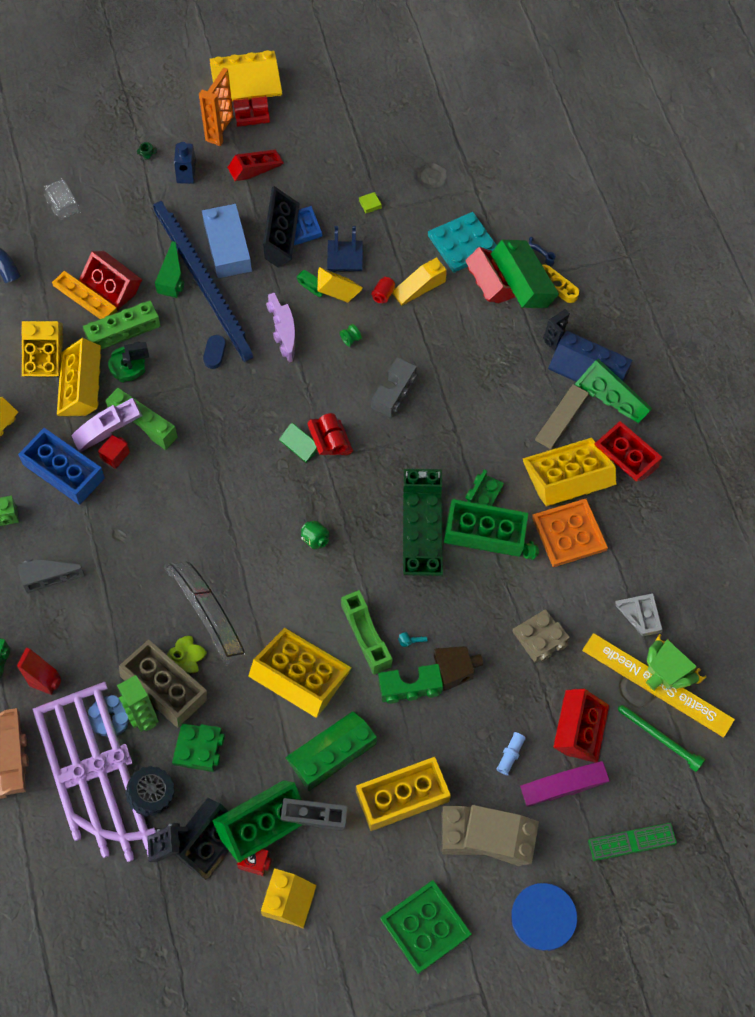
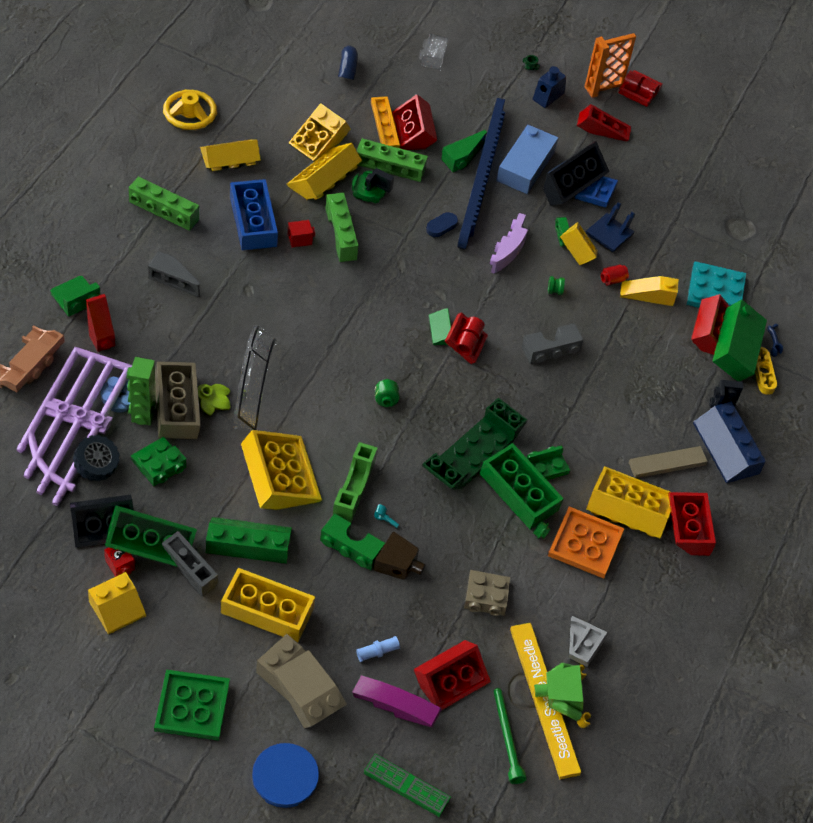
camera: 35 degrees right, 10 degrees down
lavender slope [71,398,142,452] -> none
black bracket [147,823,188,863] -> none
yellow slope [210,50,282,102] -> none
lime tile [359,192,382,214] -> none
green wing [574,359,652,423] -> none

